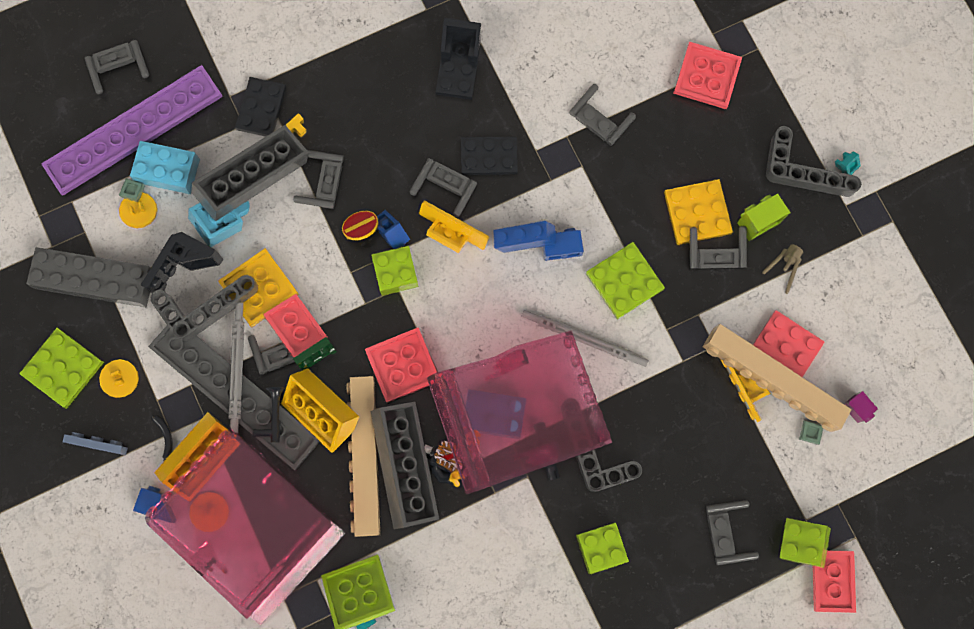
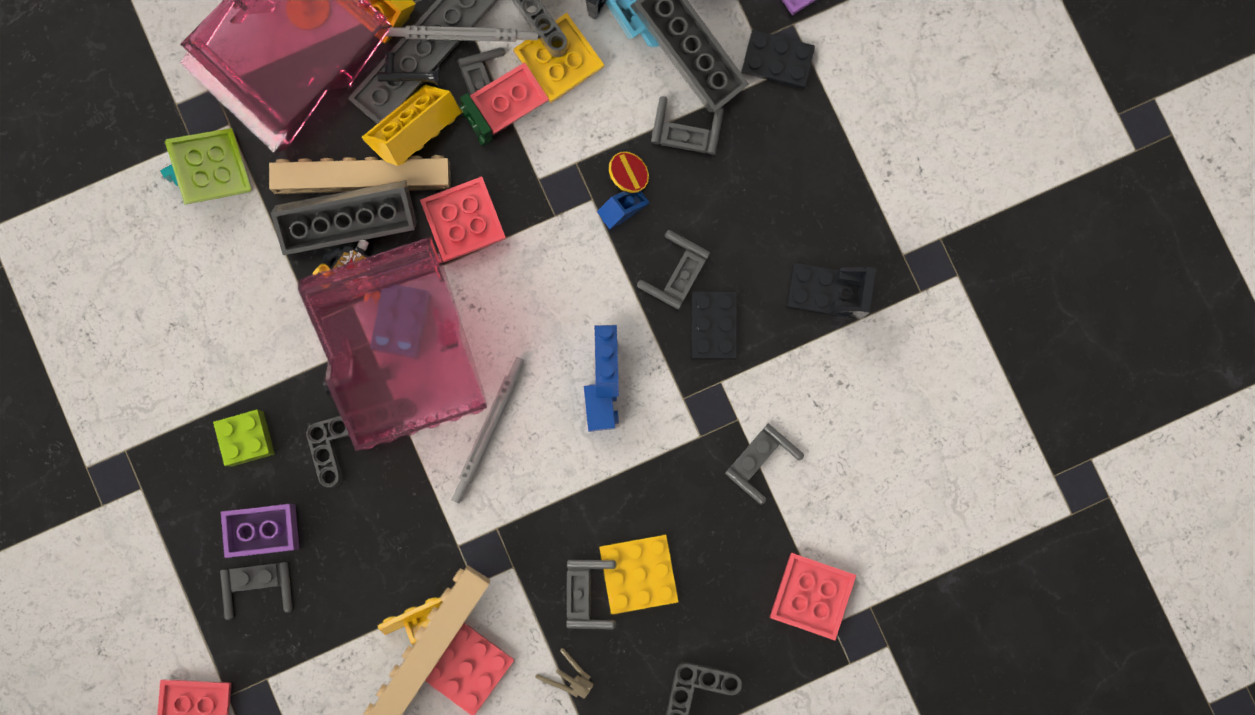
camera: 90 degrees right, 5 degrees up
yellow tile [286,113,306,137] -> none
lime brick [372,246,419,296] -> none
yellow bracket [419,201,489,253] -> none
lime plate [586,242,665,320] -> none
lime brick [737,194,790,241] -> none
lime brick [780,518,831,568] -> none
sand green tile [799,421,823,445] -> none
none -> medium lavender brick [221,504,299,558]

